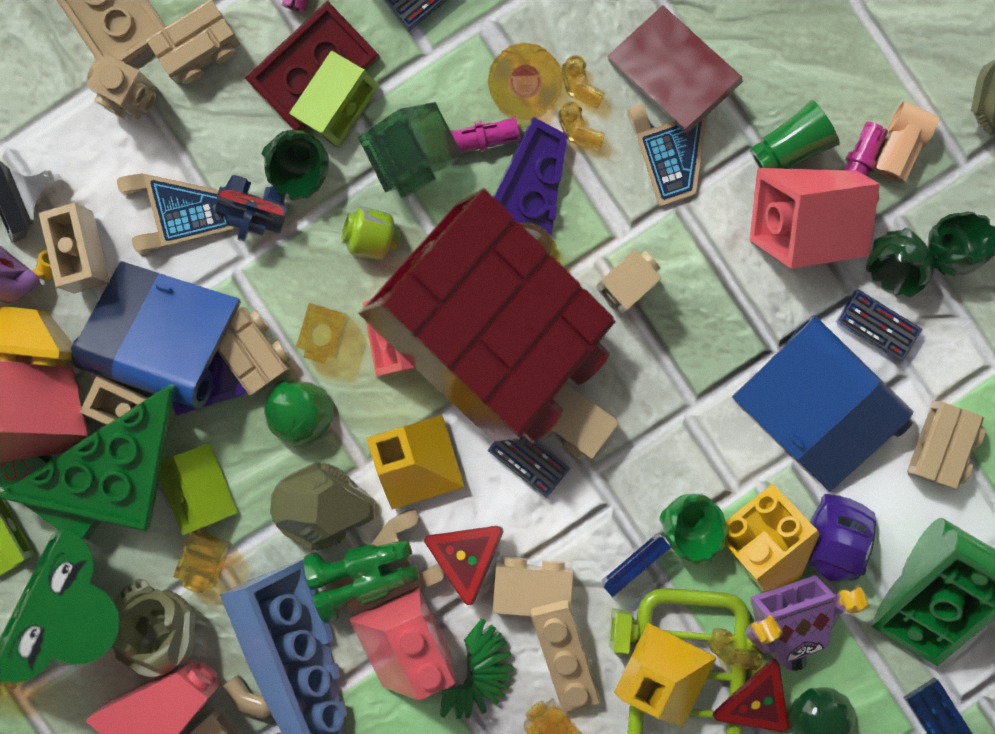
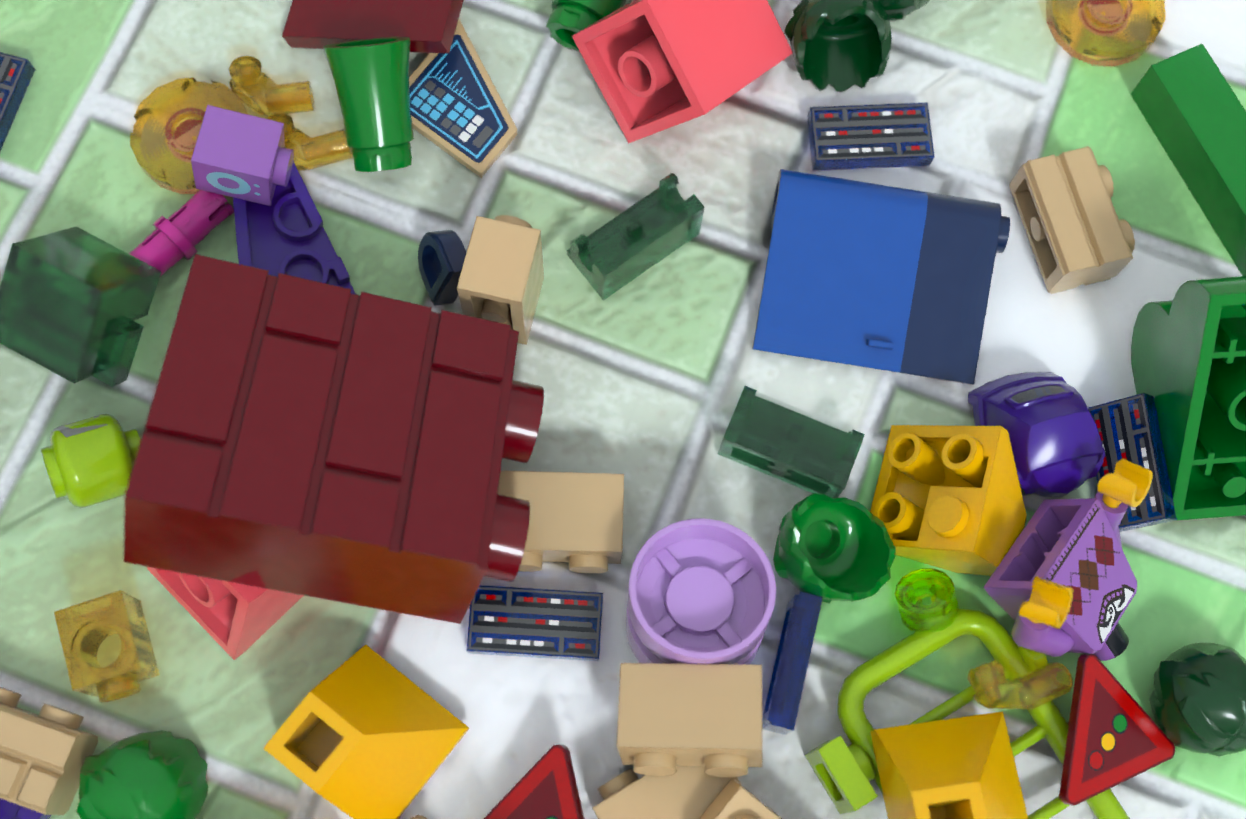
camera: 40 degrees left, 15 degrees down
none -> medium lavender brick [191,105,294,206]
none -> green plant [323,37,414,172]
none -> dark blue tile [418,230,467,306]
none -> clear green hinge [567,173,705,300]
none -> tan brick [617,663,763,777]
none -> lavender wheel [626,518,776,665]
none -> clear green hinge [718,386,865,499]
none -> clear neon green bush [895,568,959,632]
none -> tile [1088,393,1177,532]

